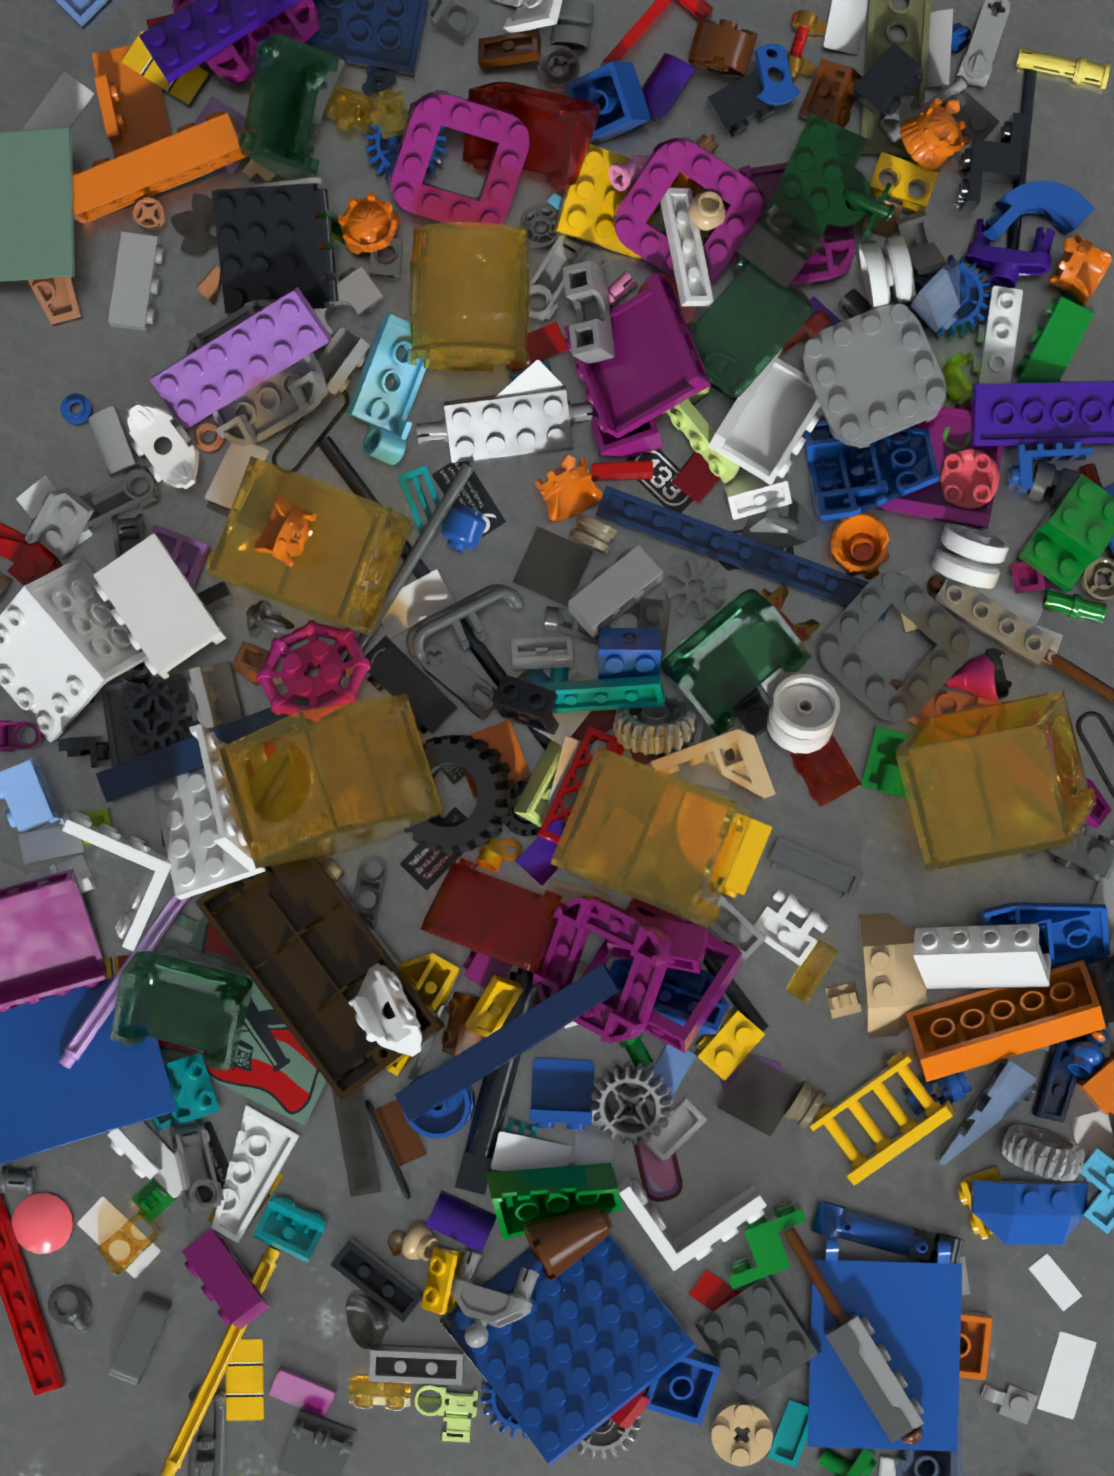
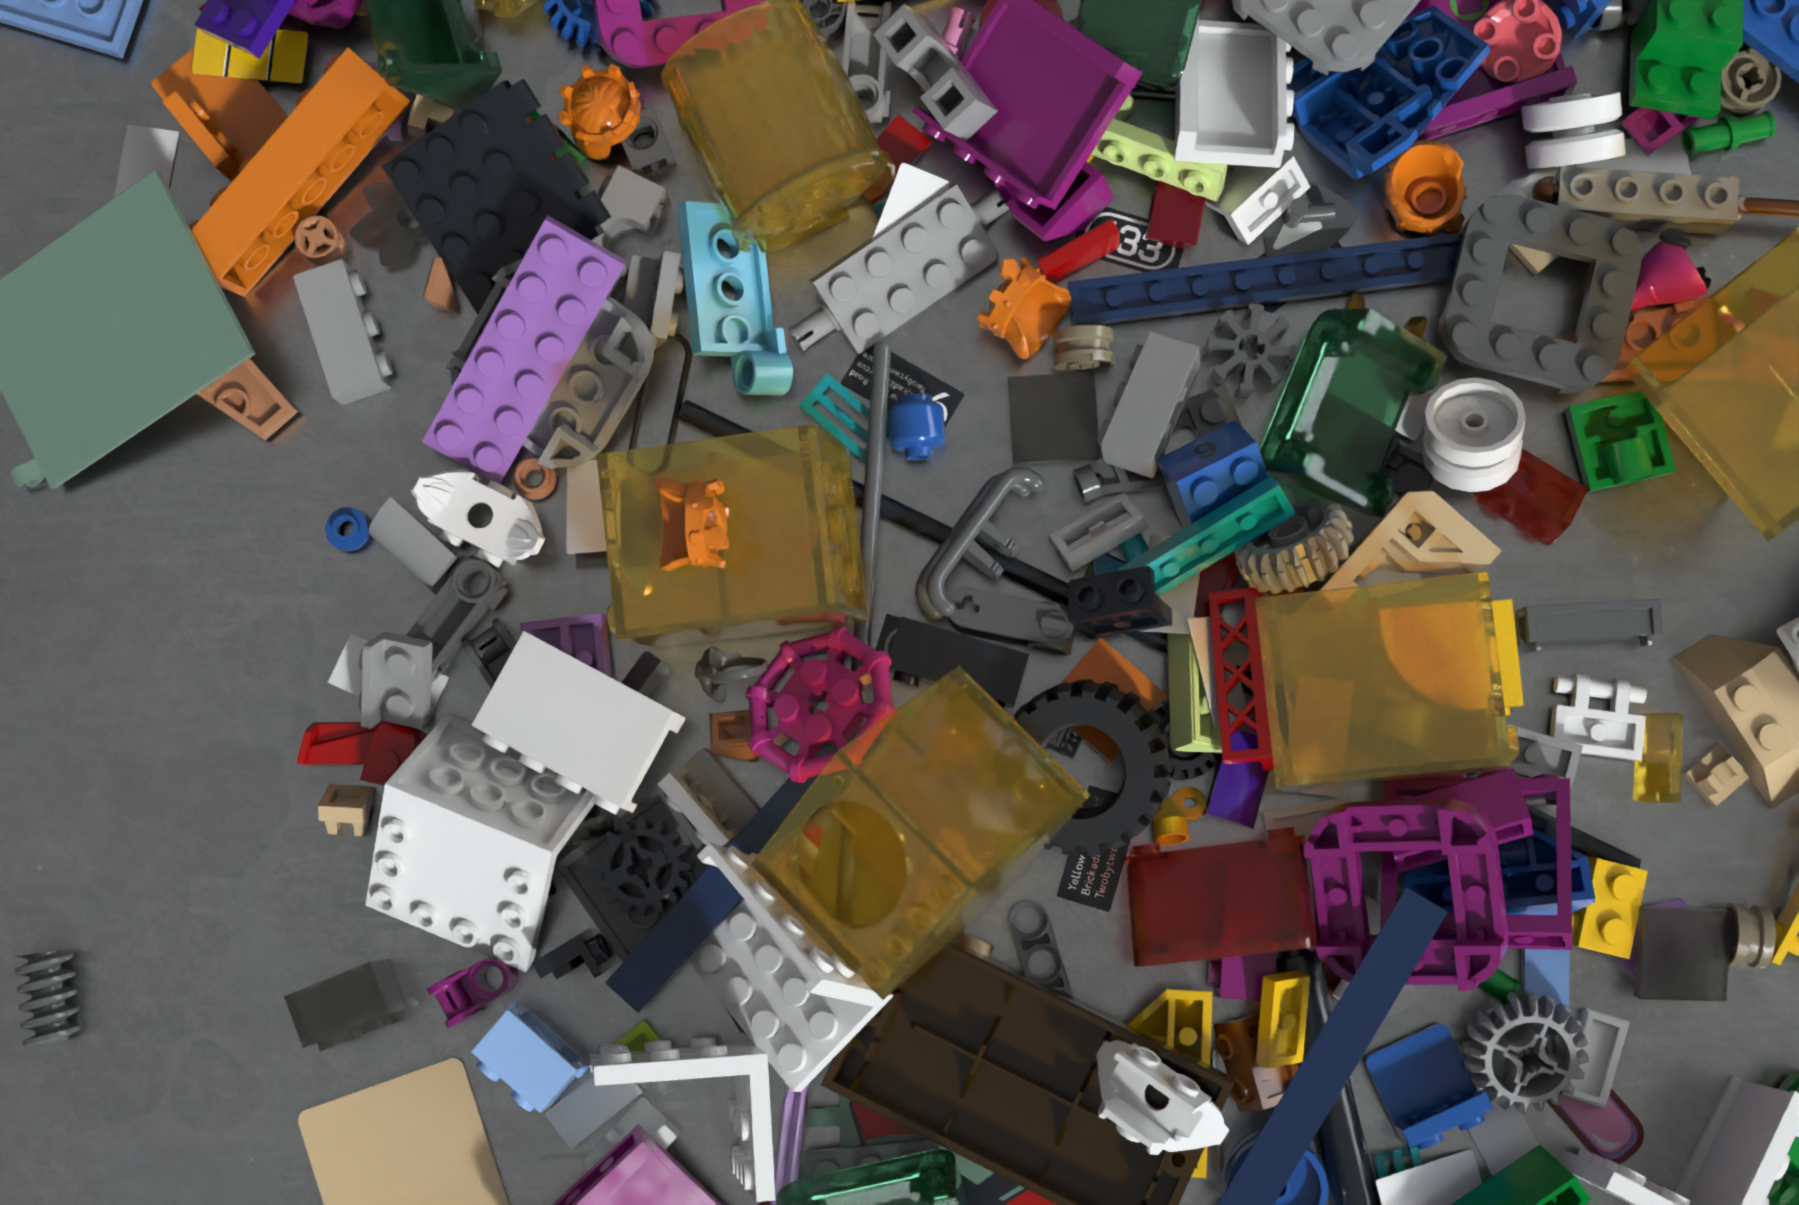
camera: 20 degrees left, 5 degrees down
white sticker [372,569,455,639] -> none

